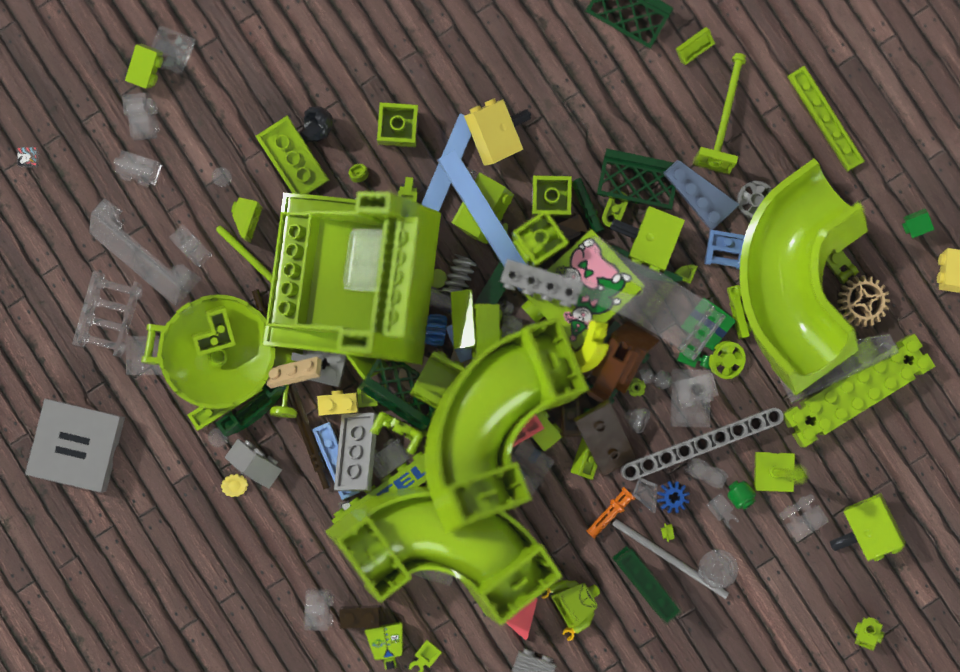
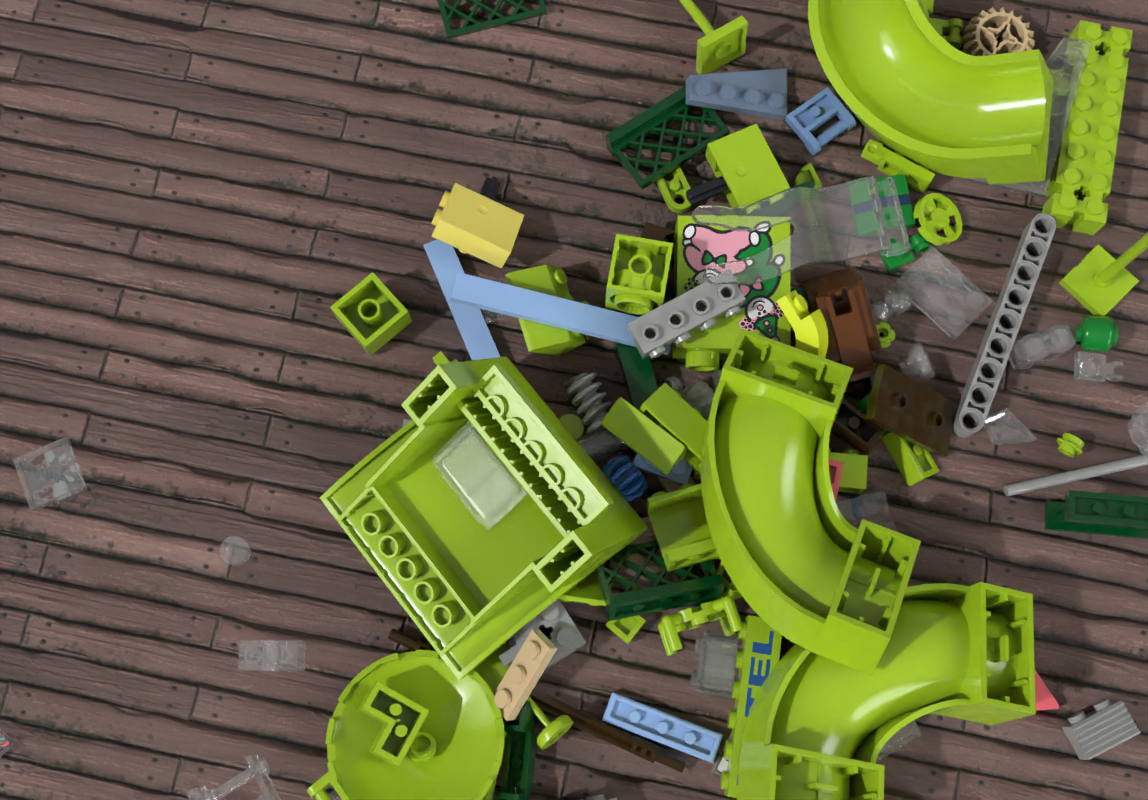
camera: 40 degrees left, 10 degrees down
clear windscreen [89,198,201,307] -> none
clear brick [114,150,162,187] -> none
clear brick [122,93,159,141] -> none
lime brick [125,44,163,89] -> none
lime piece [216,226,272,285] -> none
lime slope [231,198,263,243] -> none
lime plate [255,115,329,194] -> none
black hair [299,106,334,143] -> none
light yellow brick [317,390,359,416] -> none
light grey plate [334,413,378,491] -> none
lime tile [348,164,368,183] -> none
lime brick [532,176,572,218] -> none
lime torso [541,580,600,641] -> none
dark green pin [572,178,604,234] -> none
orange pin [586,487,636,539] -> none
blue gear [657,481,690,514] -> none
clear brick [673,373,718,408] -> none
light grey piece [737,181,772,218] -> none

